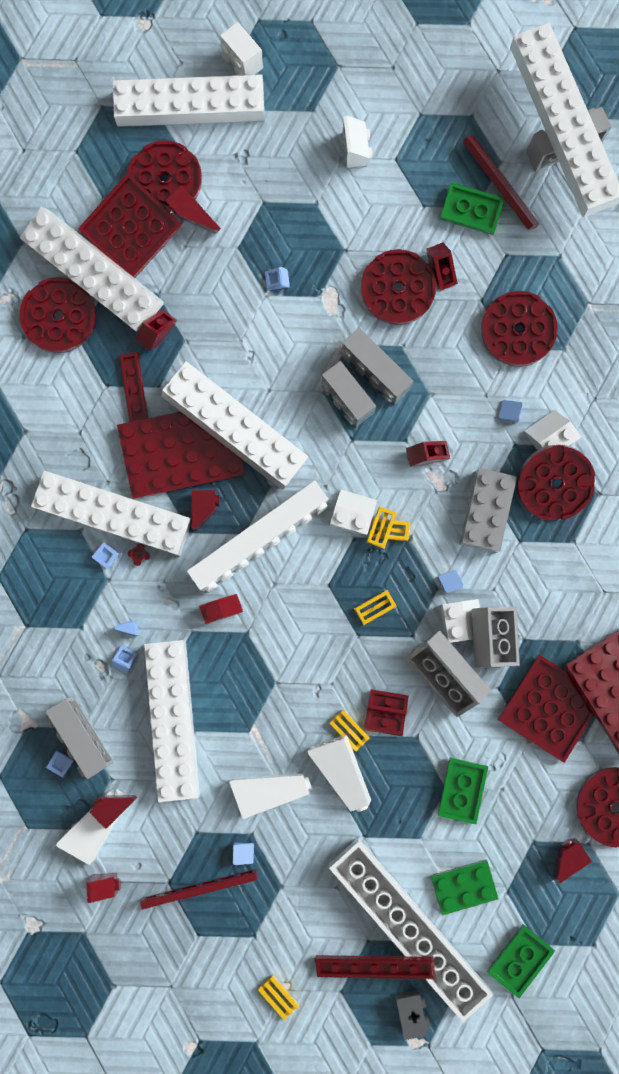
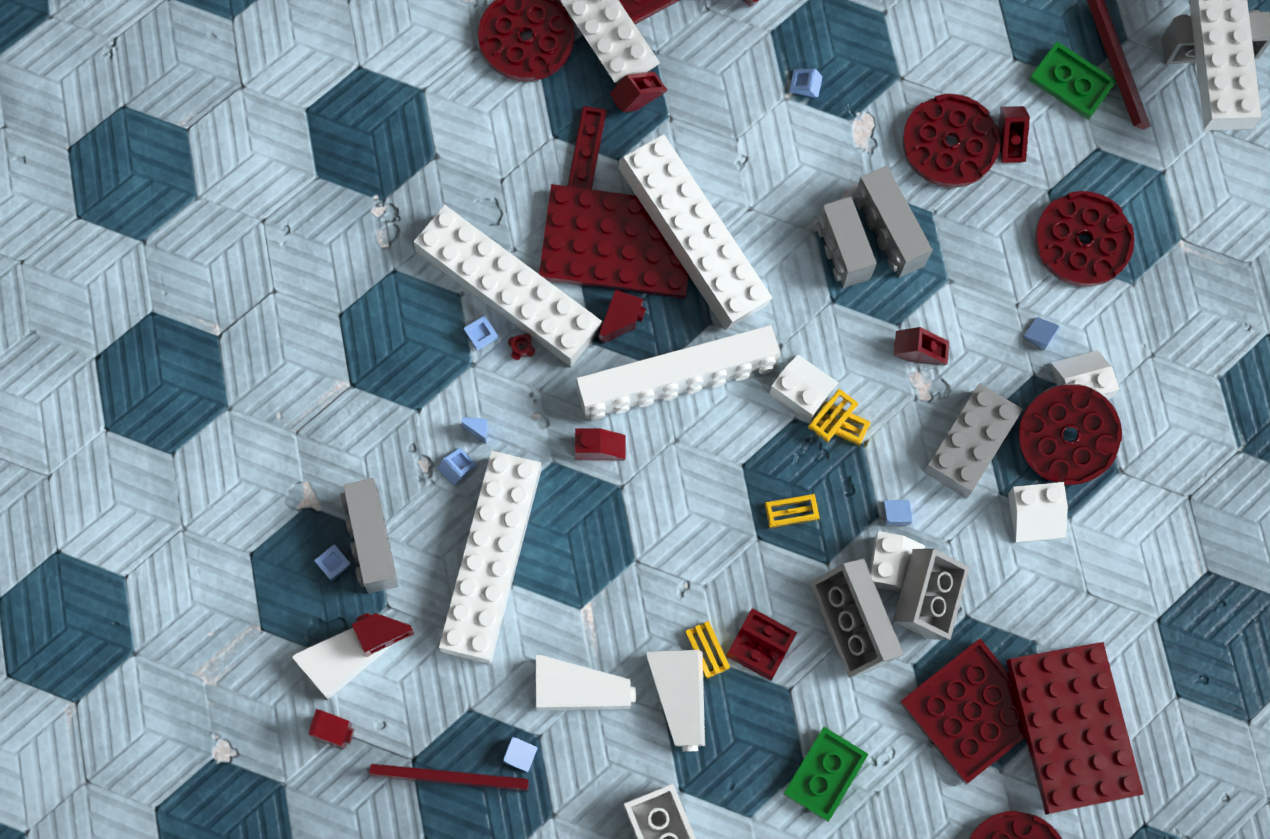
camera: 15 degrees right, 10 degrees down
none -> white slope [1008,482,1068,543]

